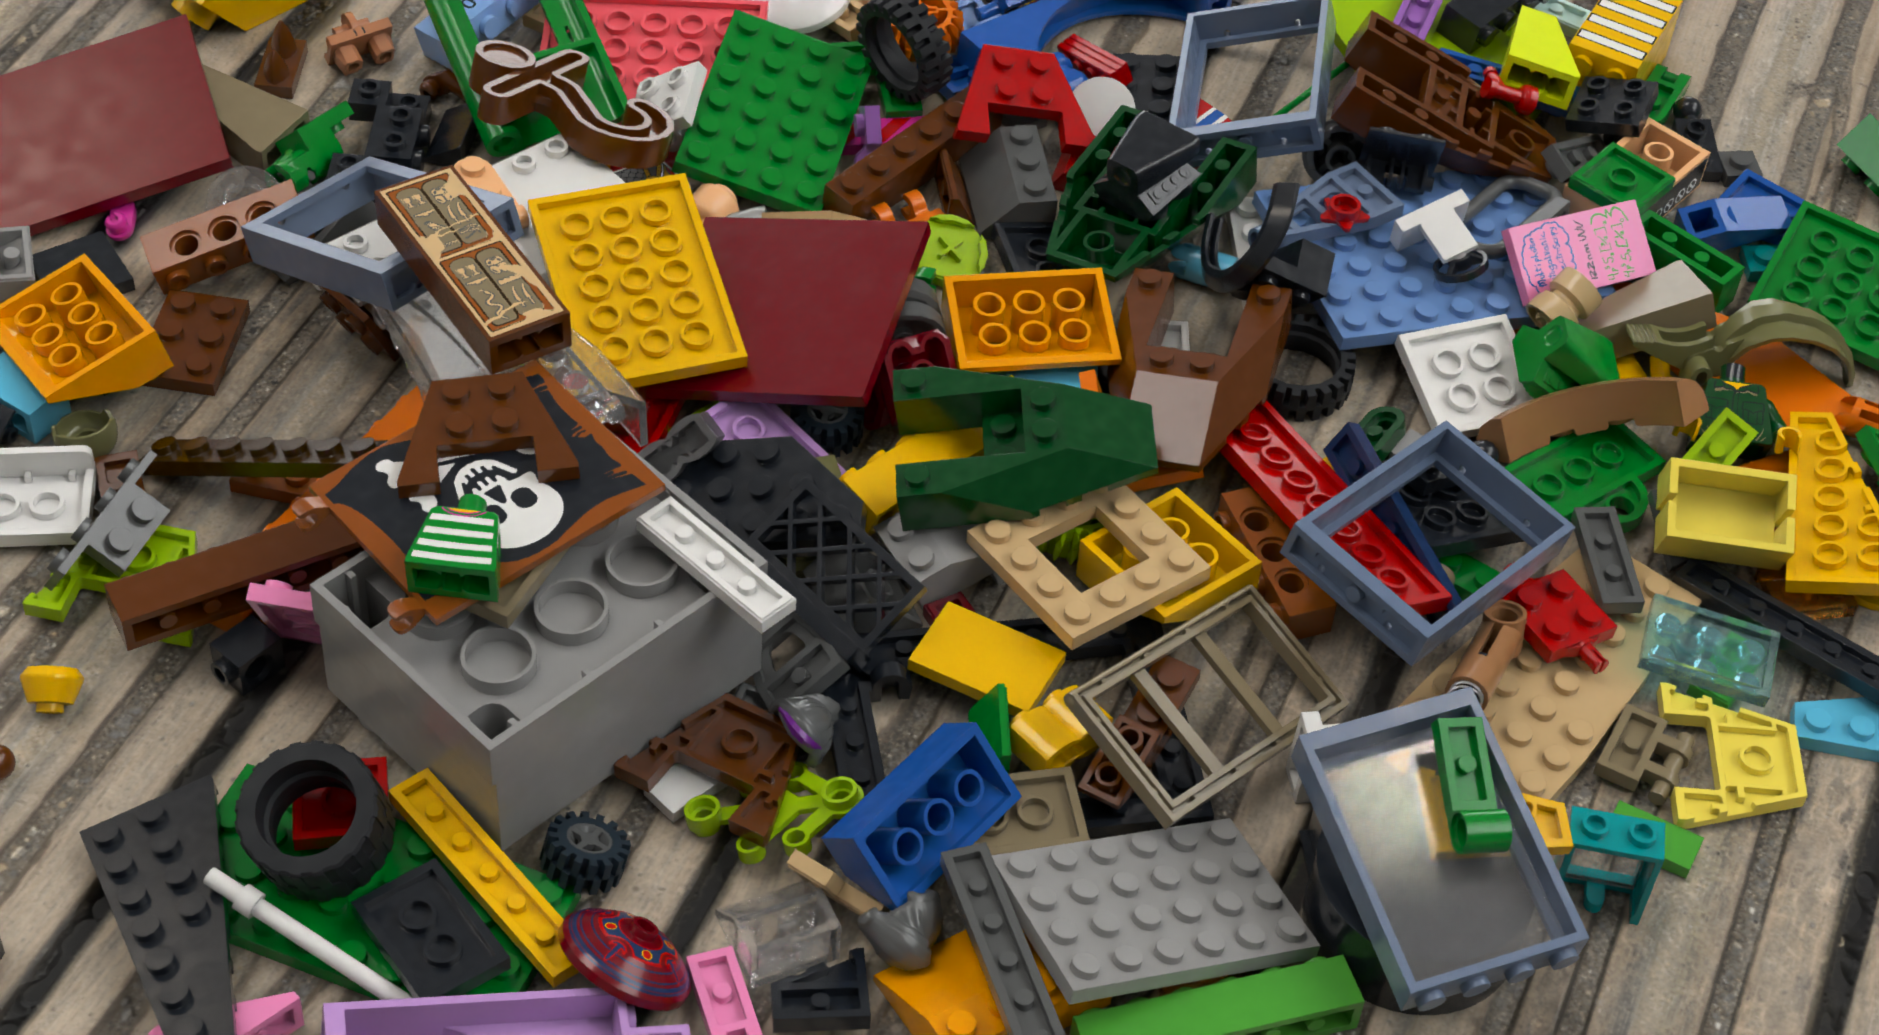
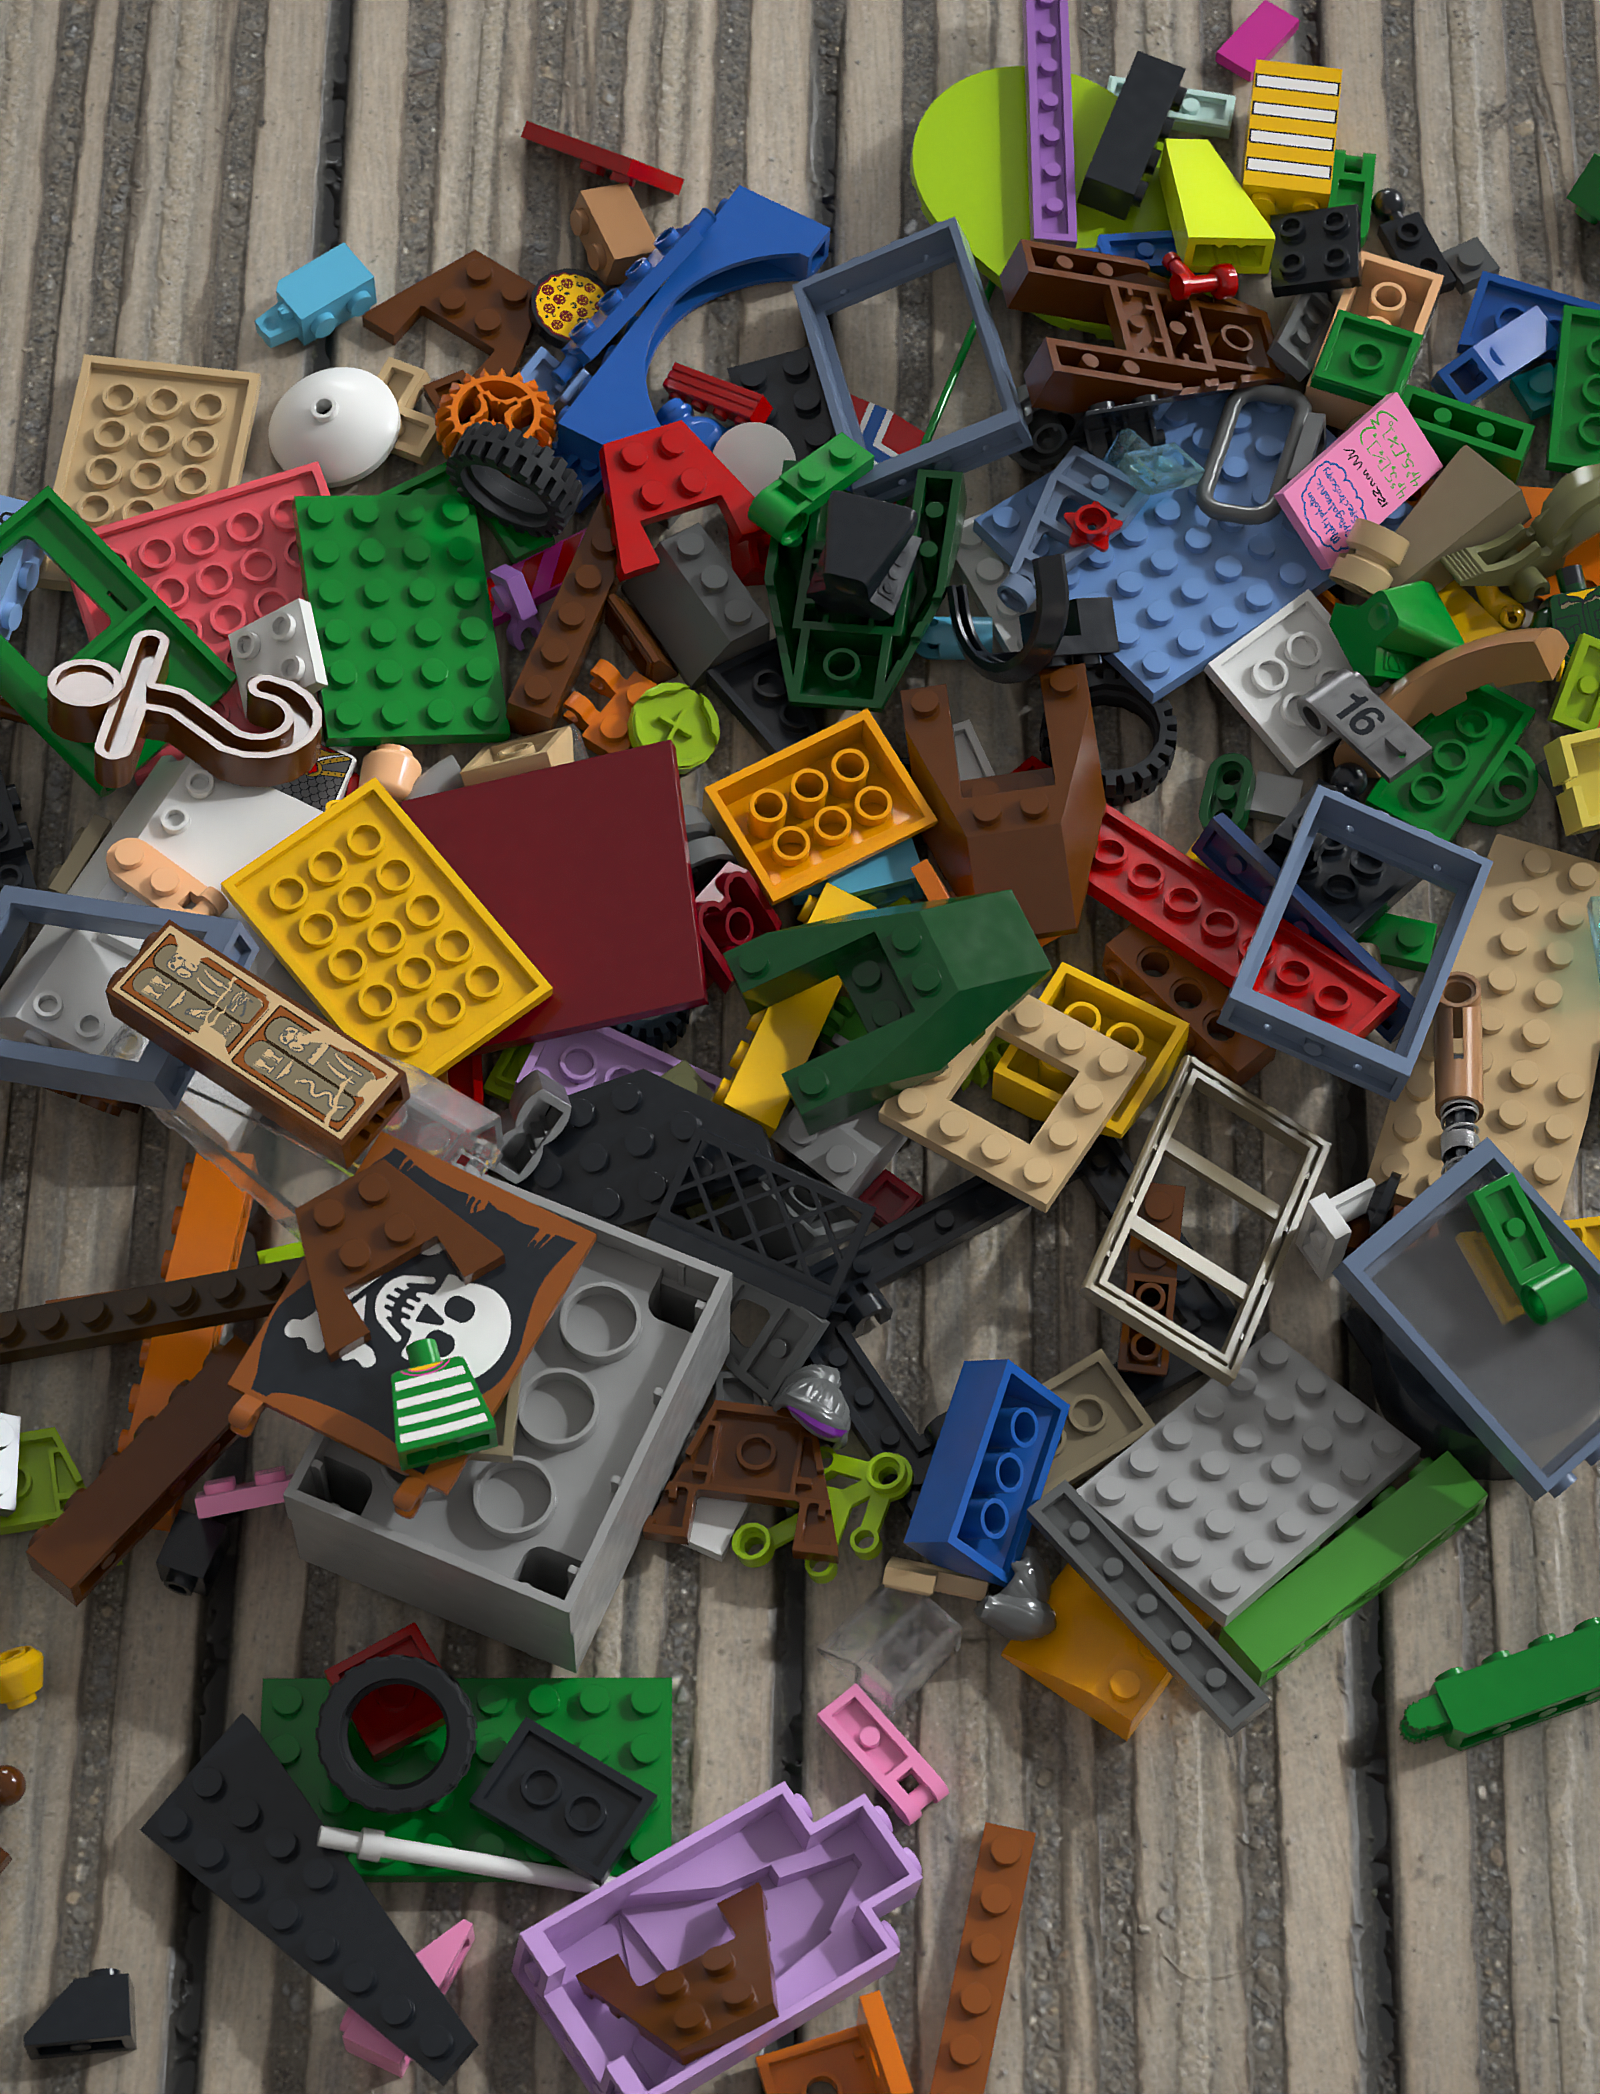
camera: 20 degrees left, 15 degrees up
yellow plate [388,767,579,988] -> none
black slope [425,103,478,166] -> none
black wheel [539,811,631,895] -> none
dish [558,908,692,1011] -> none
white tile [636,496,796,634] -> none
black wing [771,948,871,1033] -> none
yellow tile [907,601,1066,716] -> none
green slope [968,684,1011,774] -> none
yellow brick [1009,685,1113,771] -> none
white piece [1390,189,1489,283] -> none
red plate [1500,562,1618,674] -> none
dark grey plate [1571,506,1645,614] -> none
none -> green plate [748,432,875,546]
none -> clear light blue plate [1102,428,1206,496]
none -> flat silver door [1297,668,1432,784]

